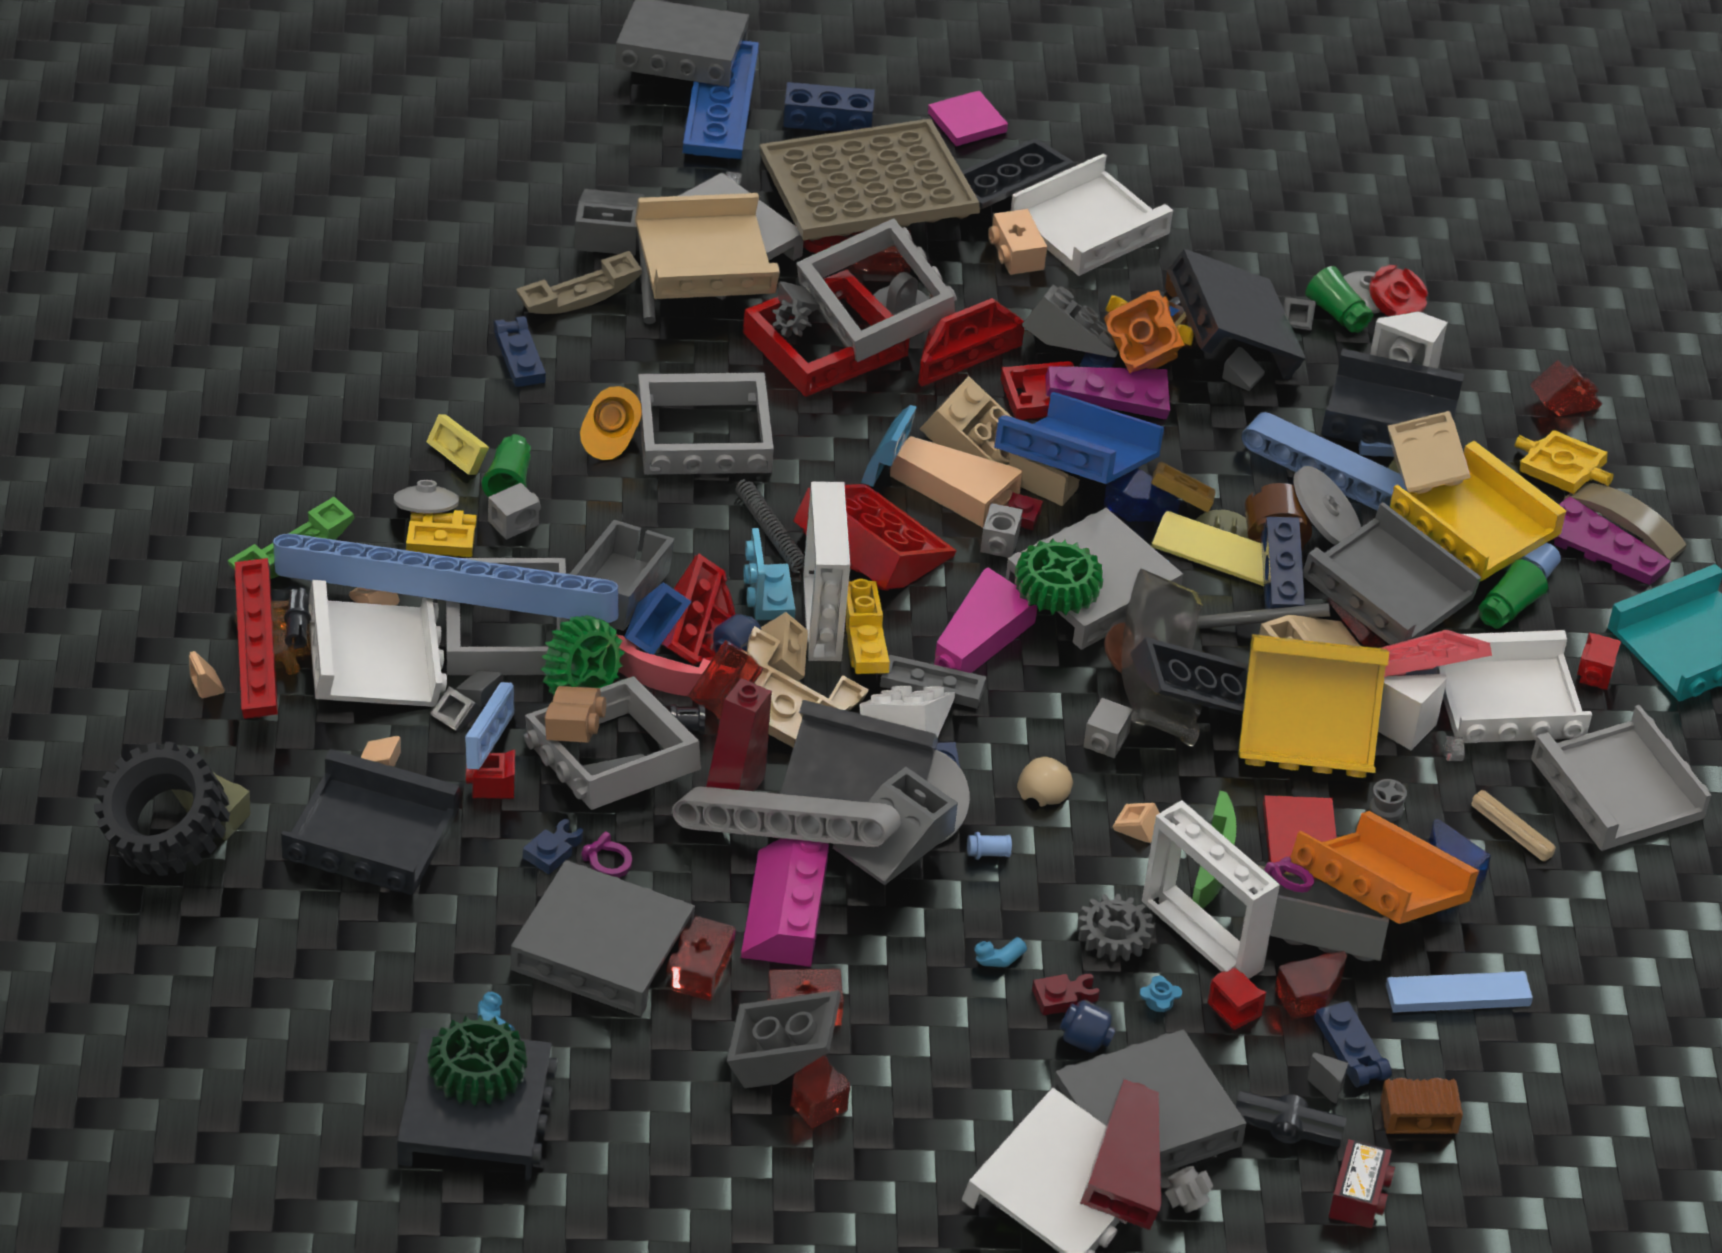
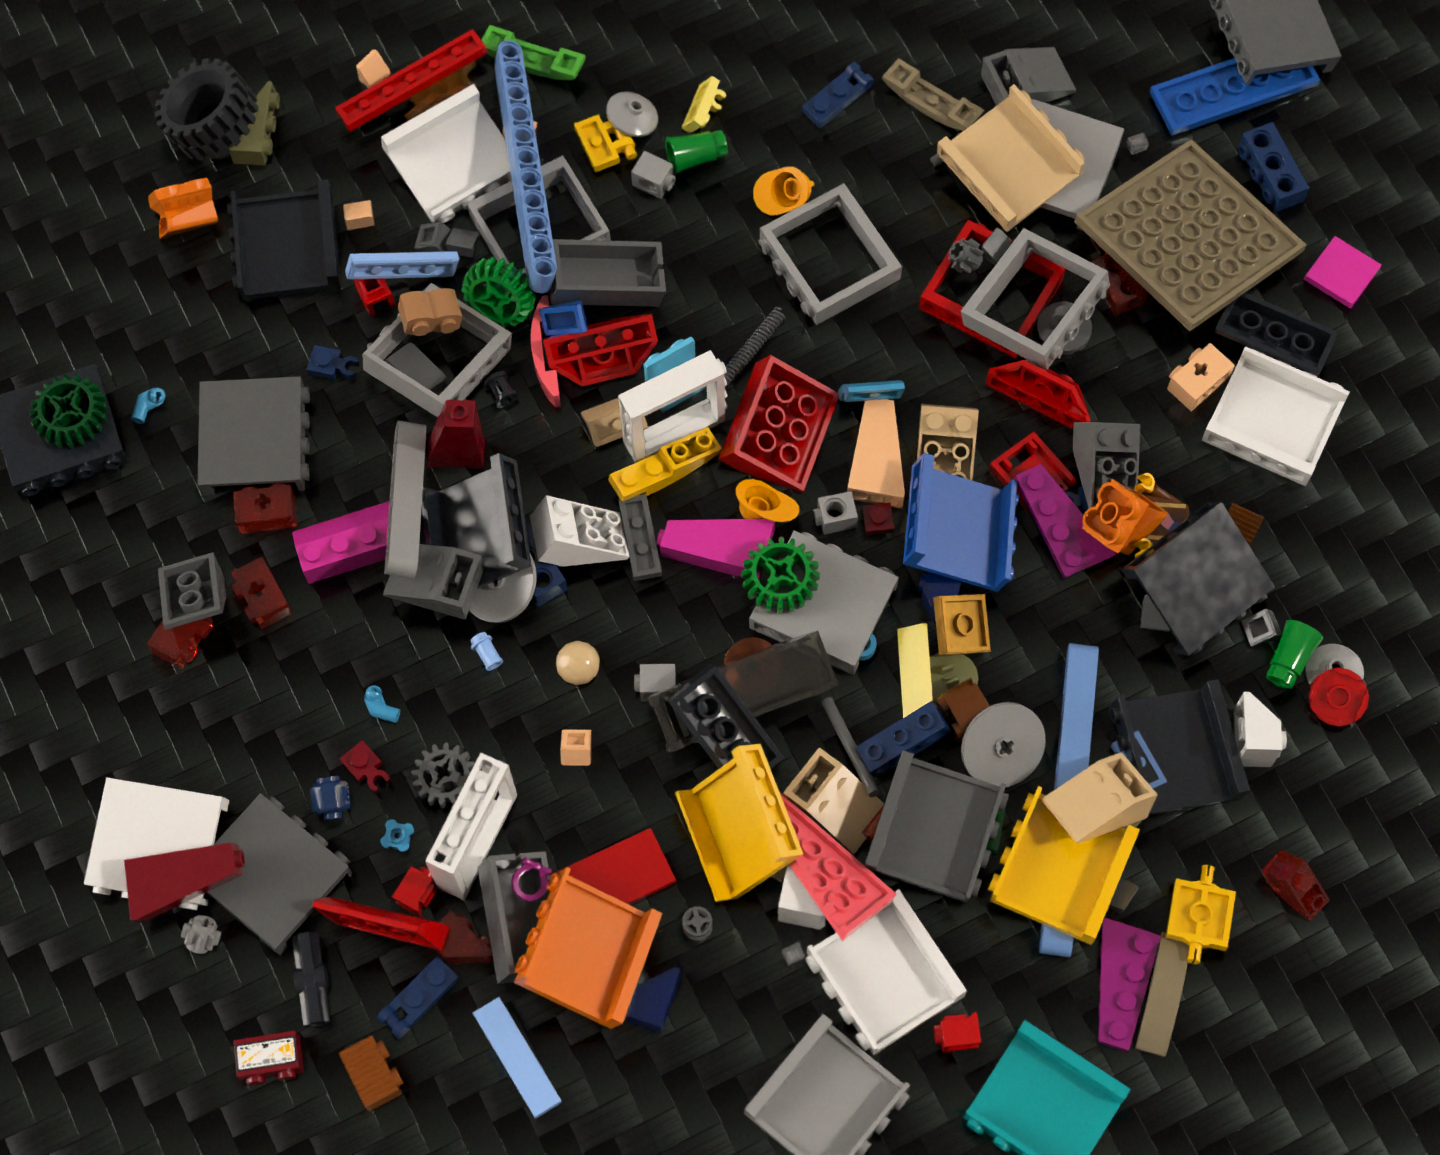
camera: 70 degrees right, 25 degrees up
black axle [284,587,311,649] -> none
magenta piece [582,831,632,878] -> none
clear red panel [688,640,763,720] -> none
dark blue head [713,614,762,663] -> none
tan wing [743,626,868,748] -> none
bright green slope [1192,791,1237,909] -> none
dark grey slope [1307,1052,1348,1104] -> none
tan axle [1471,790,1556,861] -> none
green plant [1479,559,1548,629] -> none
none -> orange piece [148,178,218,239]
none -> red slope [312,897,449,951]
none -> light orange piece [736,479,799,522]

